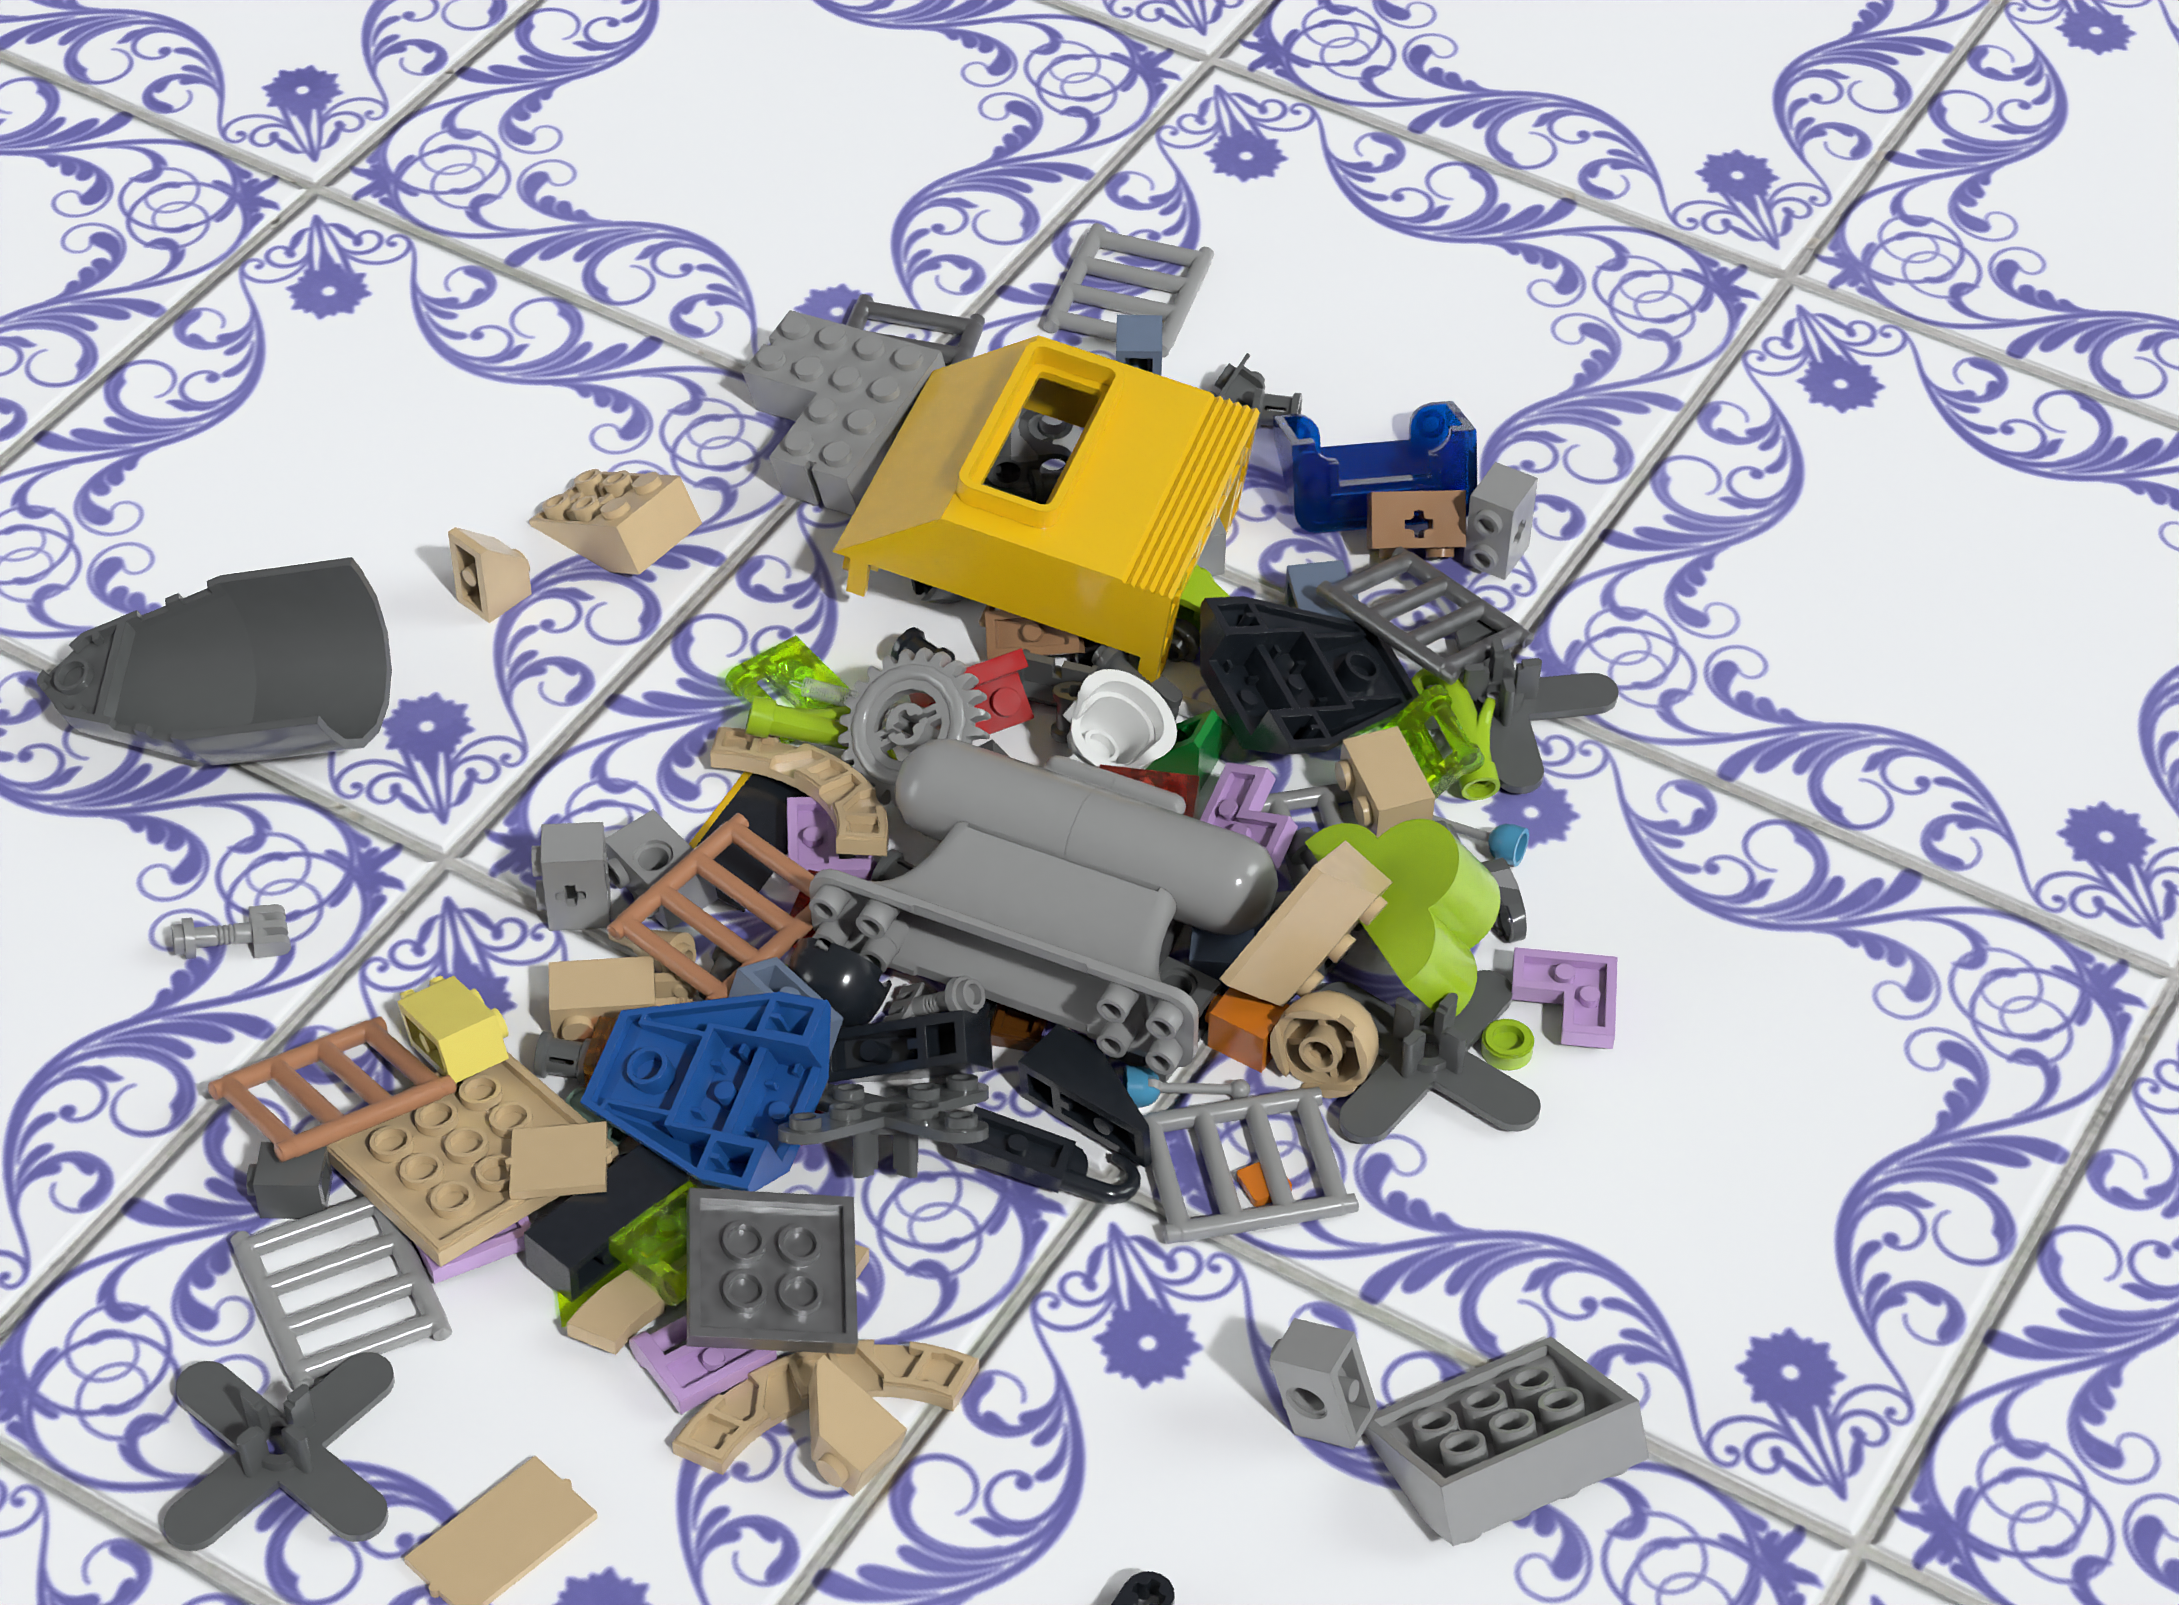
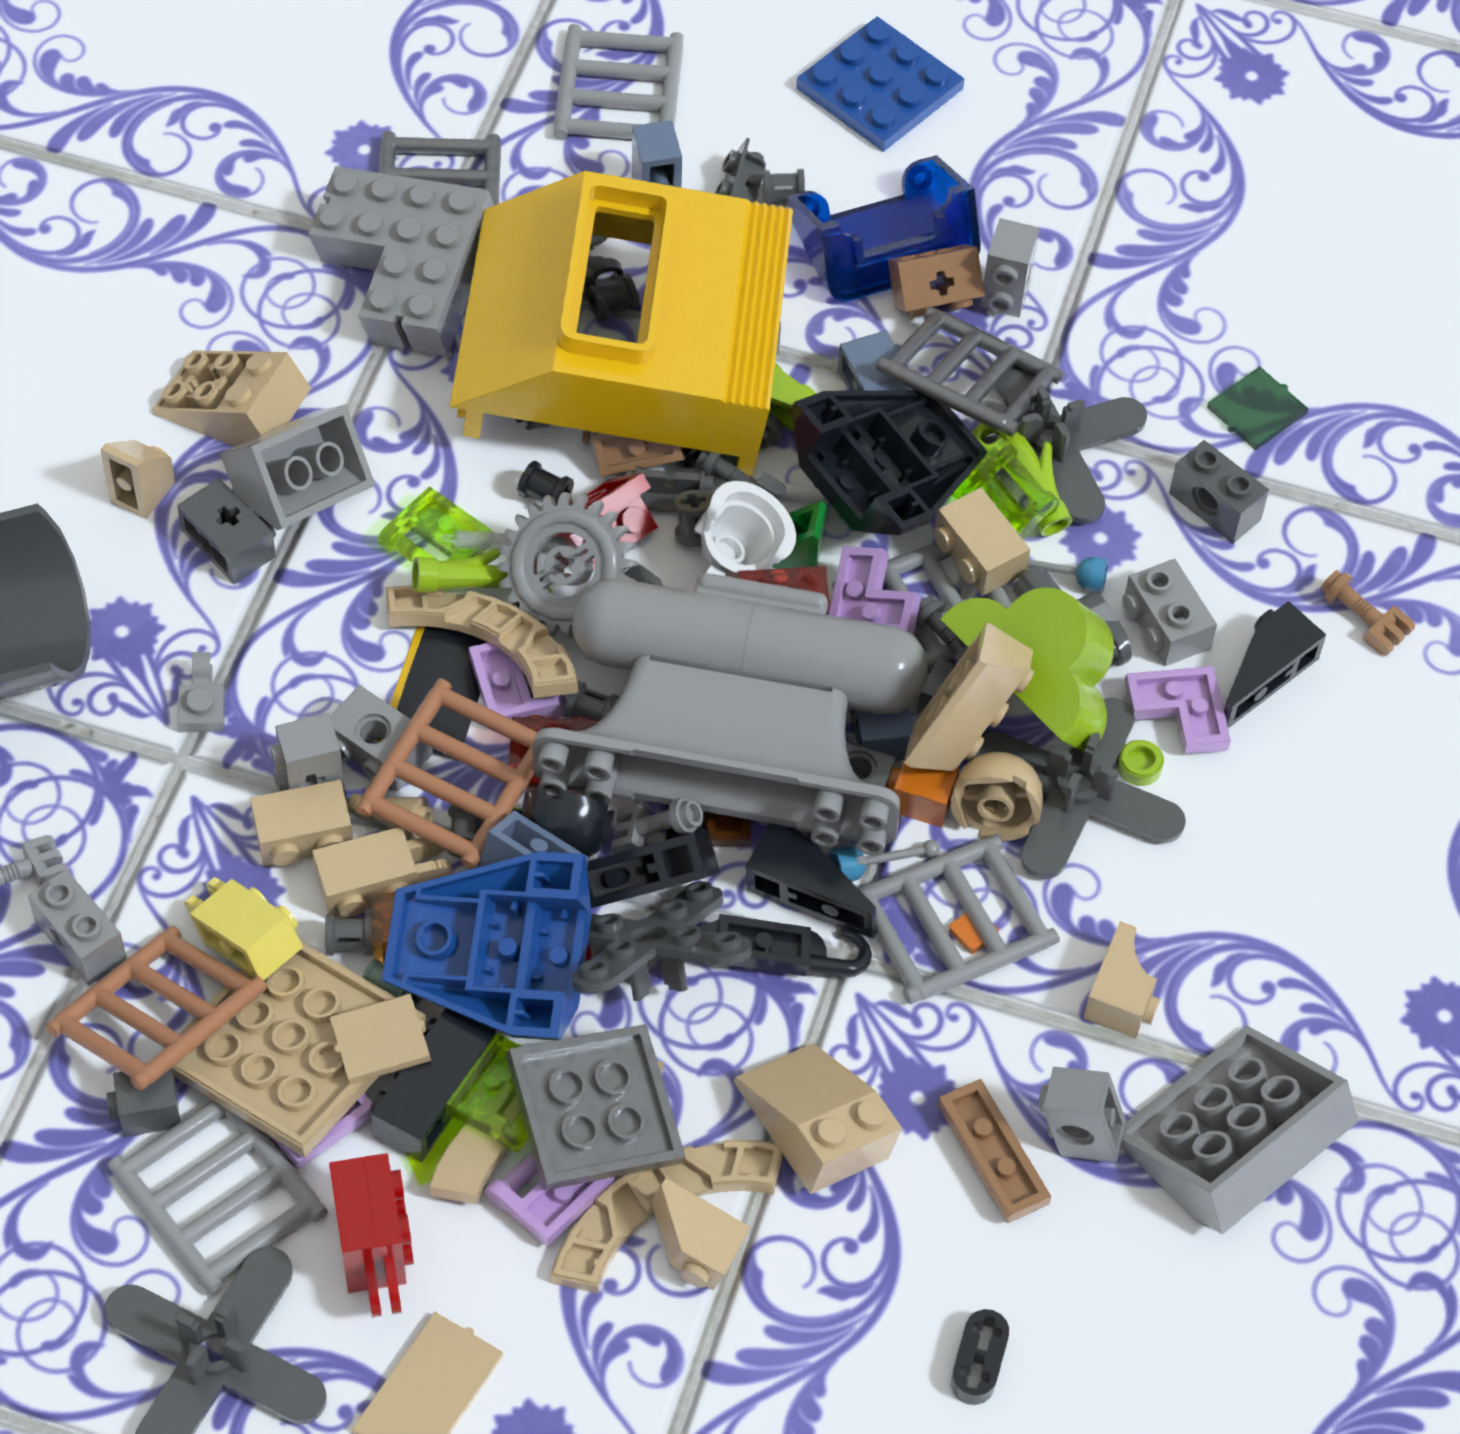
camera: 15 degrees left, 10 degrees up
none -> light grey brick [28,869,127,986]
none -> dark grey brick [177,478,276,585]
none -> light grey plate [177,652,225,733]
none -> light grey slope [220,404,376,530]
none -> tan brick [250,779,353,867]
none -> red brick [329,1153,414,1318]
none -> tan slope [734,1043,902,1194]
none -> blue plate [796,16,965,152]
none -> medium nougat plate [937,1078,1051,1224]
none -> tan arch [1083,921,1161,1039]
none -> light grey brick [1122,558,1217,666]
none -> dark grey brick [1169,439,1269,544]
none -> clear green piece [1207,366,1309,451]
none -> black slope [1224,601,1327,728]
none -> medium nougat hinge [1320,570,1415,656]

